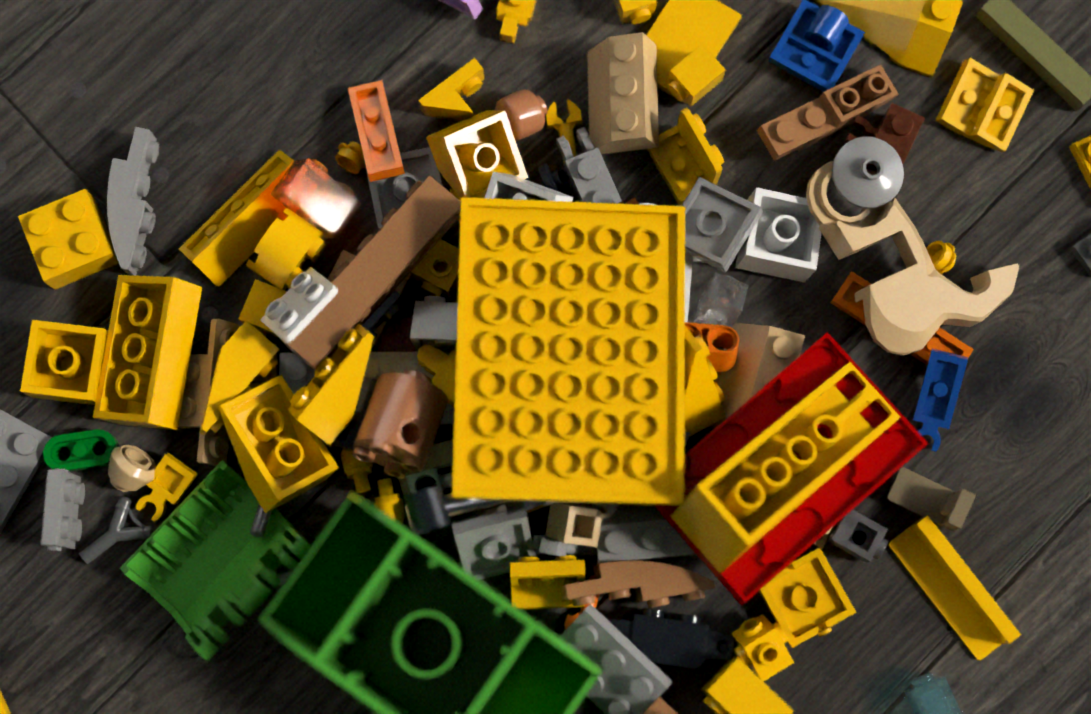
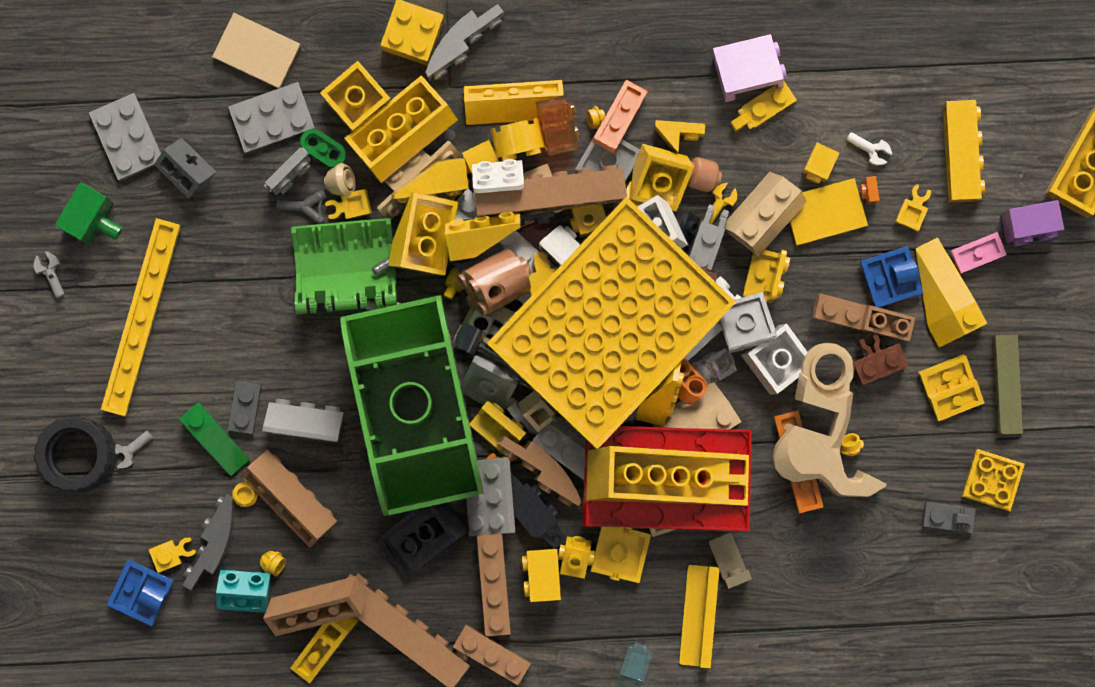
camera: 35 degrees right, 5 degrees up
yellow cylinder [374,478,405,525] -> none
yellow brick [668,44,726,107] -> none
flat silver brick [826,510,888,563] -> none
light grey dish [832,137,904,208] -> none
blue plate [913,348,968,452] -> none

